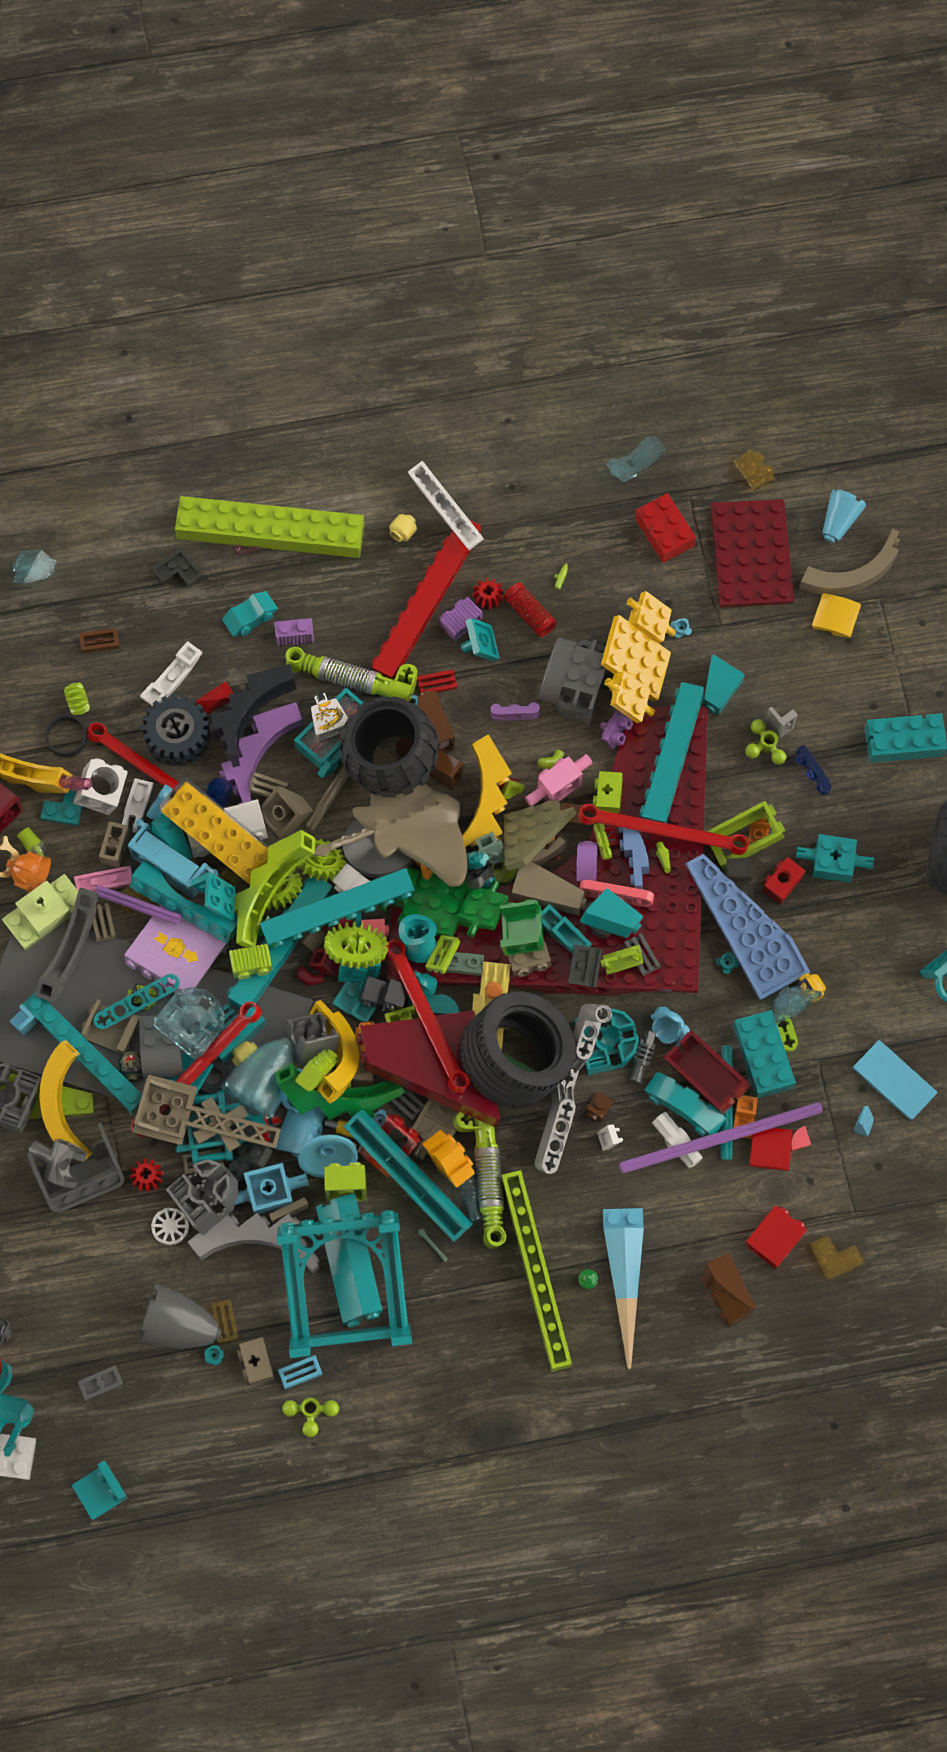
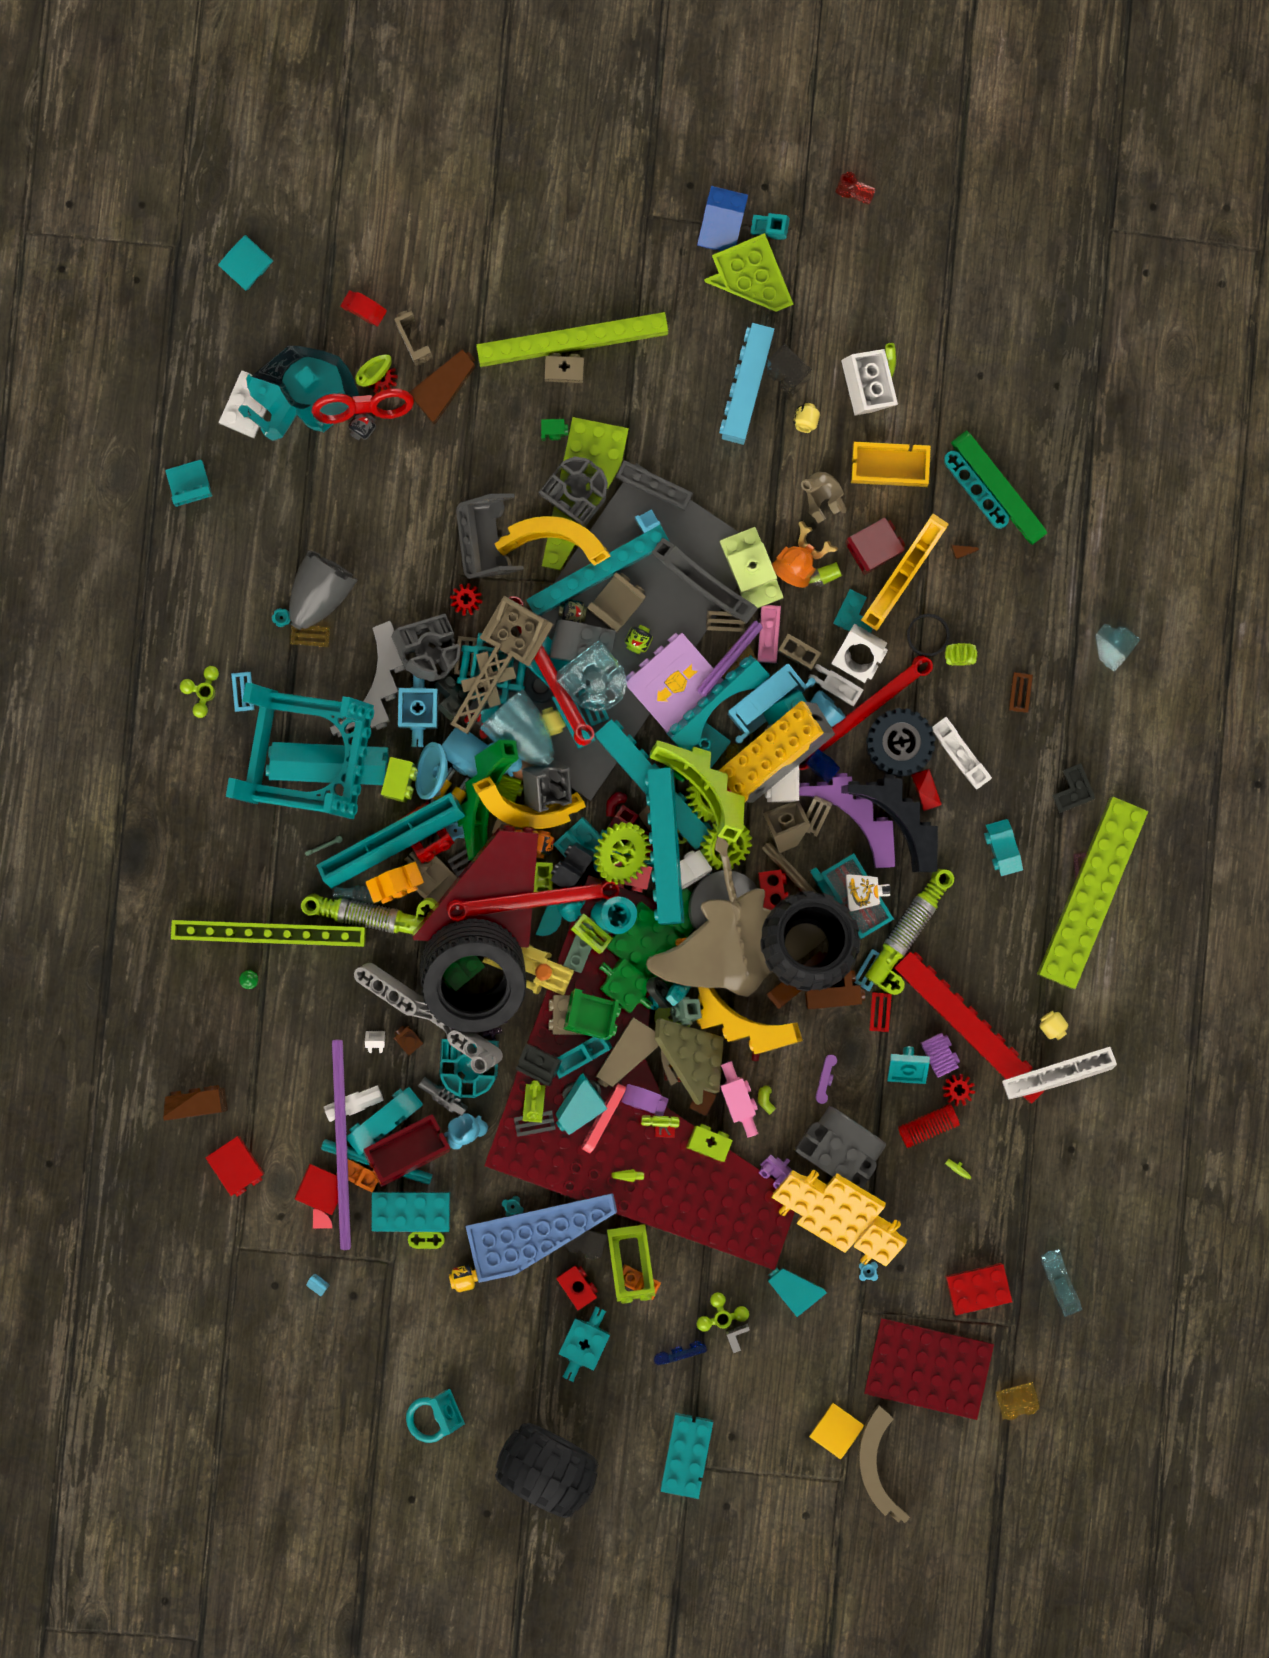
camera: 105 degrees right, 15 degrees up
dark grey connector [28,1139,87,1188] -> none
clear pink pin [59,776,92,791] -> none
dark grey hinge [77,1364,123,1400] -> none
teal beam [93,973,180,1029] -> none
white wheel [151,1208,189,1245] -> none
teal bracket [192,872,235,921] -> none
lime brick [229,944,272,980] -> none
dark tan brick [237,1337,274,1386] -> none
dark tan tile [269,1198,309,1224] -> none
medium lavender brick [274,618,314,646] -> none
lime brick [296,1049,339,1091] -> none
lime tile [501,780,525,799] -> none
red piece [578,804,749,855] -> none
medium azure plate [603,1208,644,1369] -> none
medium blue slope [619,827,649,890] -> none
teal brick [639,682,704,823] -> none
clear light blue slope [774,986,822,1023] -> none
clear yellow plate [810,1235,864,1280] -> none
medium azure cone [822,489,866,543] -> none
medium azure tile [852,1040,938,1121] -> none
none -> red brick [758,870,789,910]

